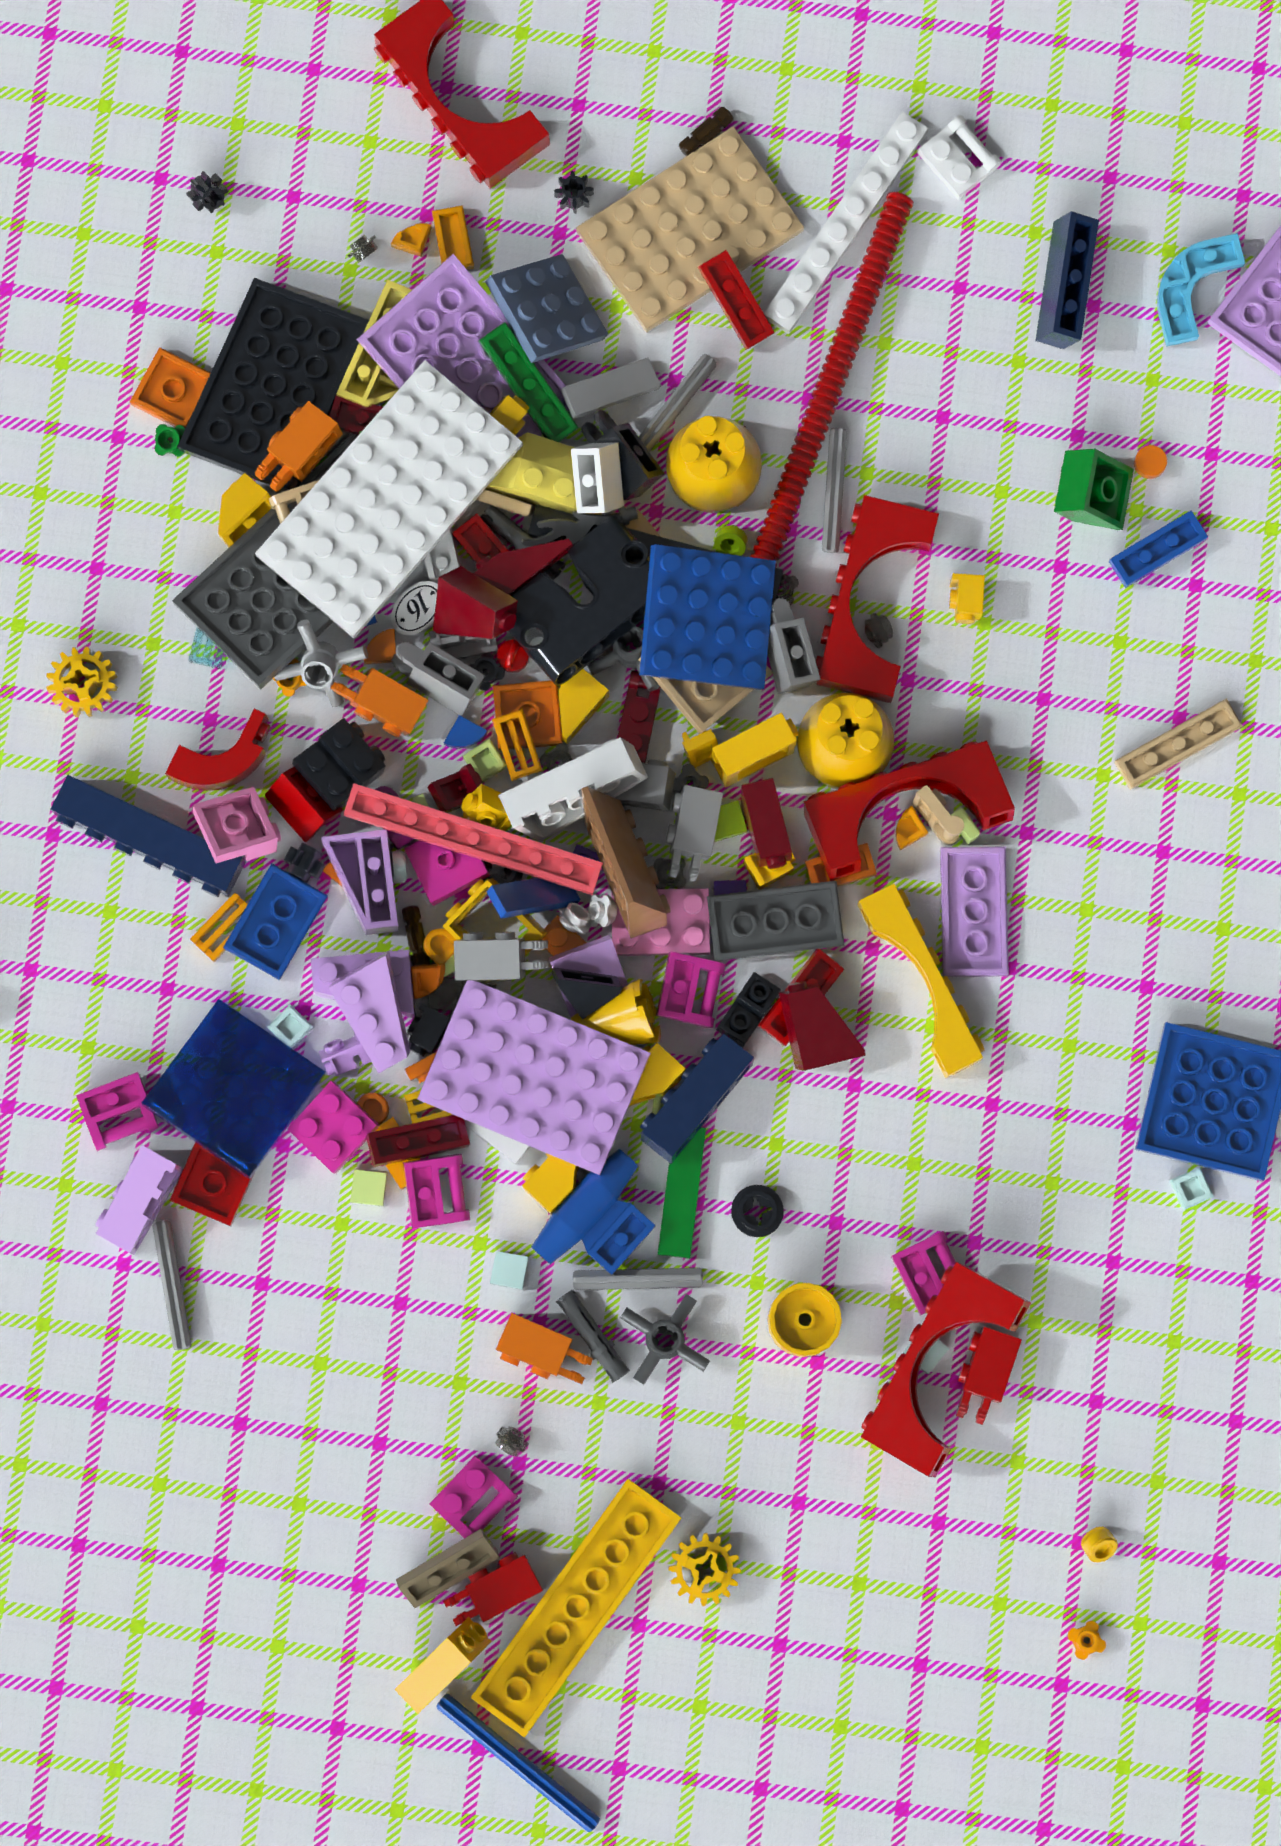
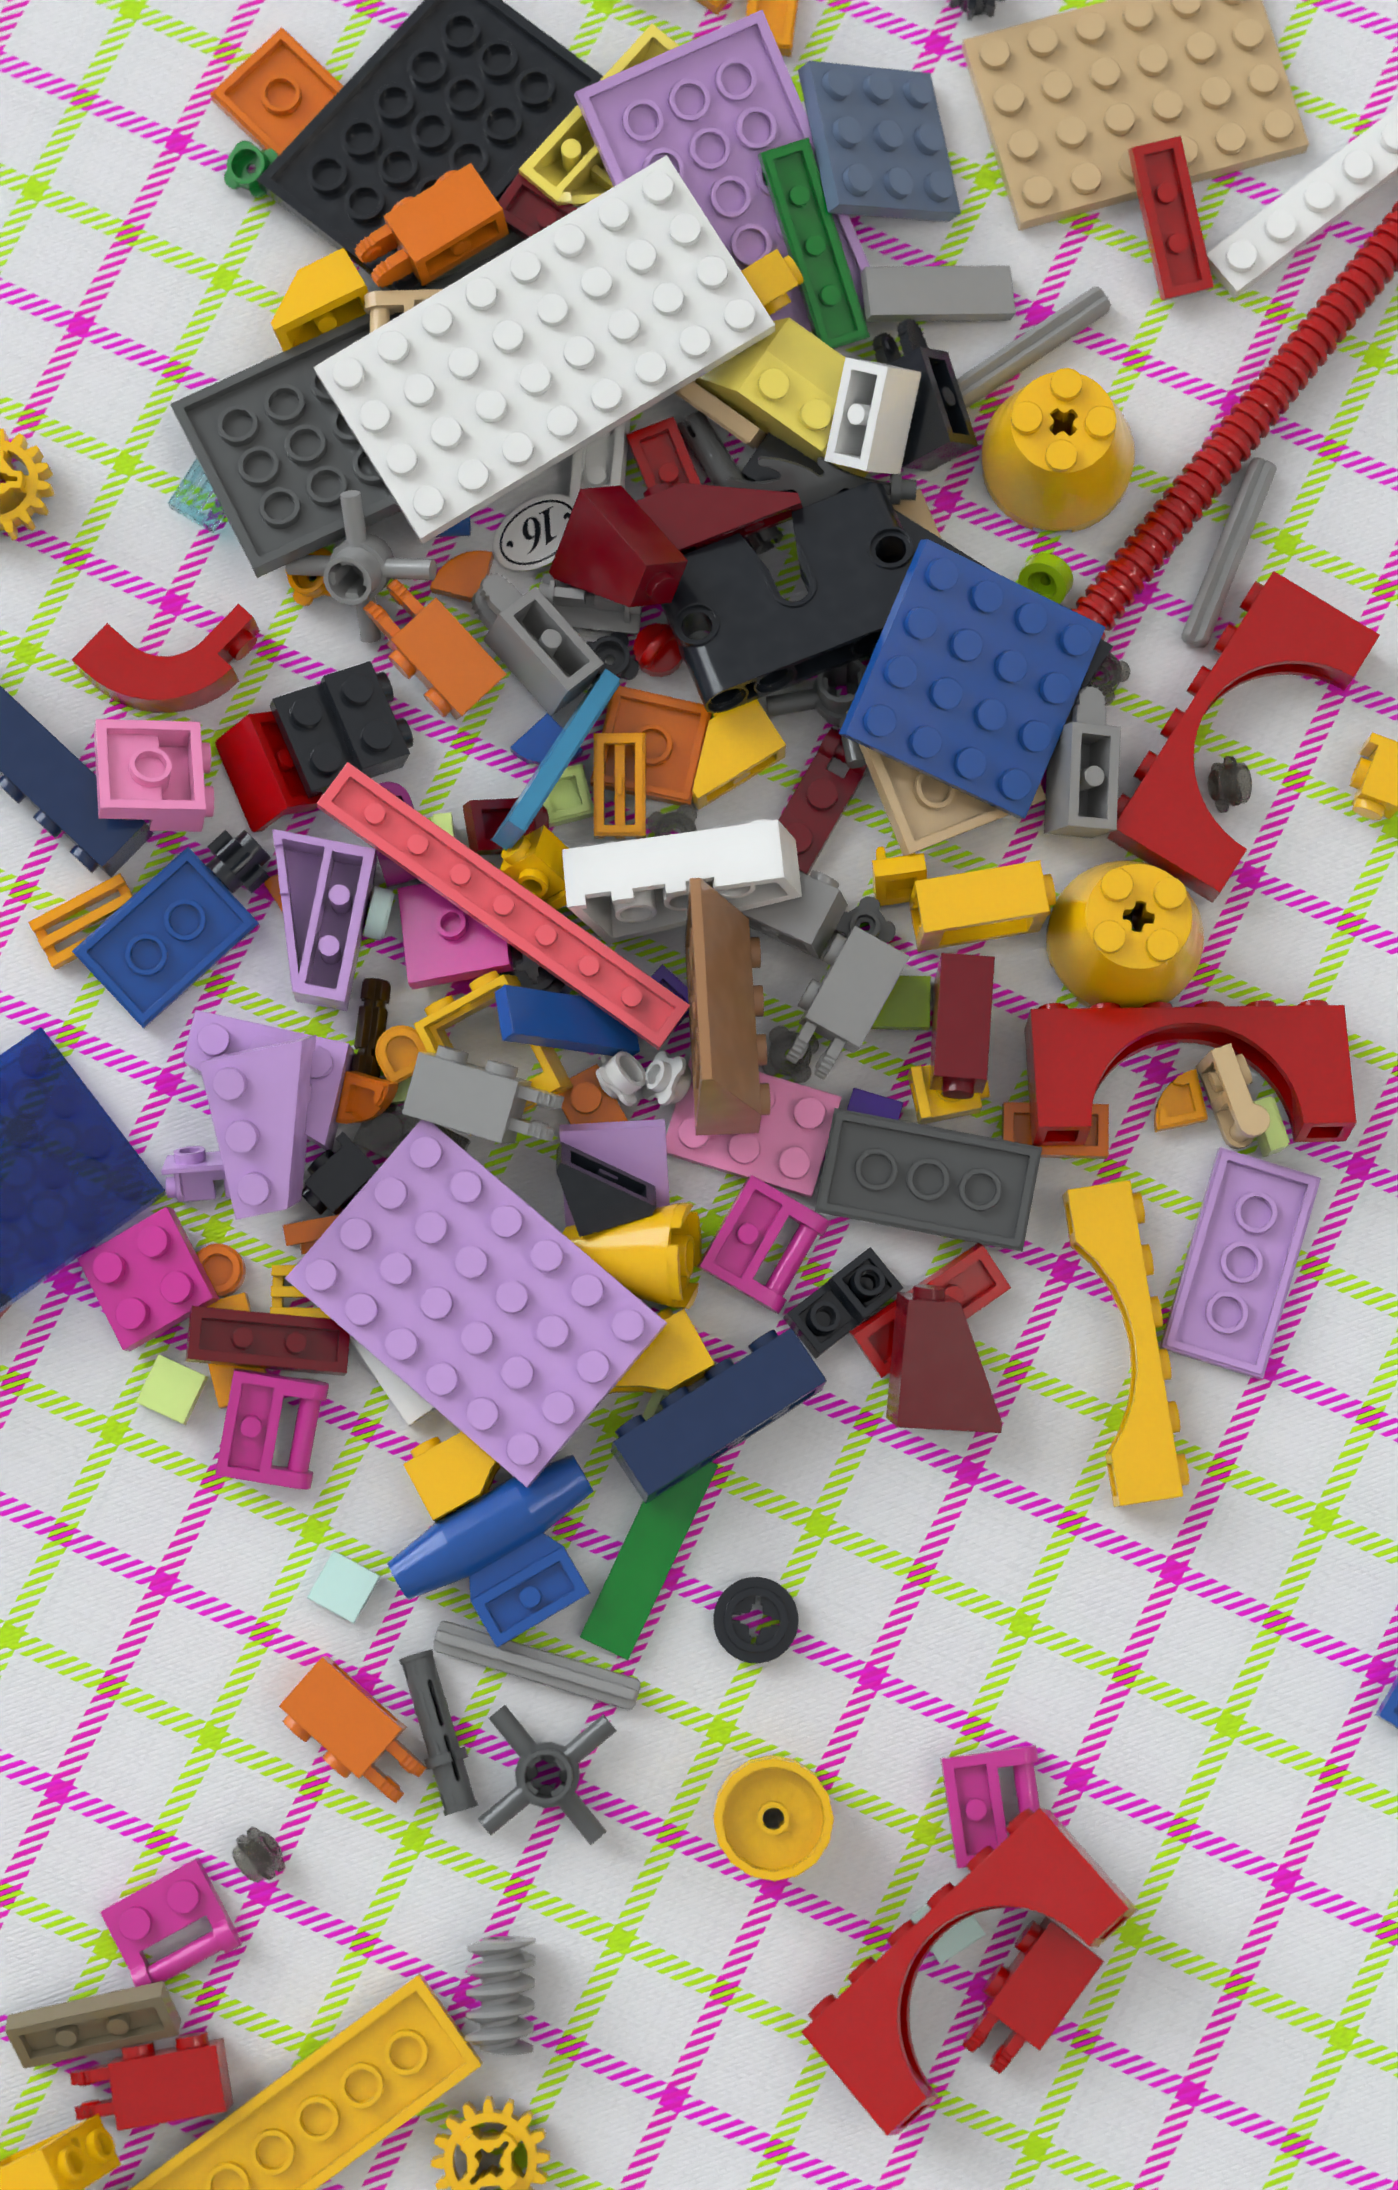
camera: 20 degrees right, 0 degrees up
light aqua tile [267,1004,314,1051] -> none
none -> light grey piece [465,1936,536,2054]
none -> dark azure tile [491,668,620,850]

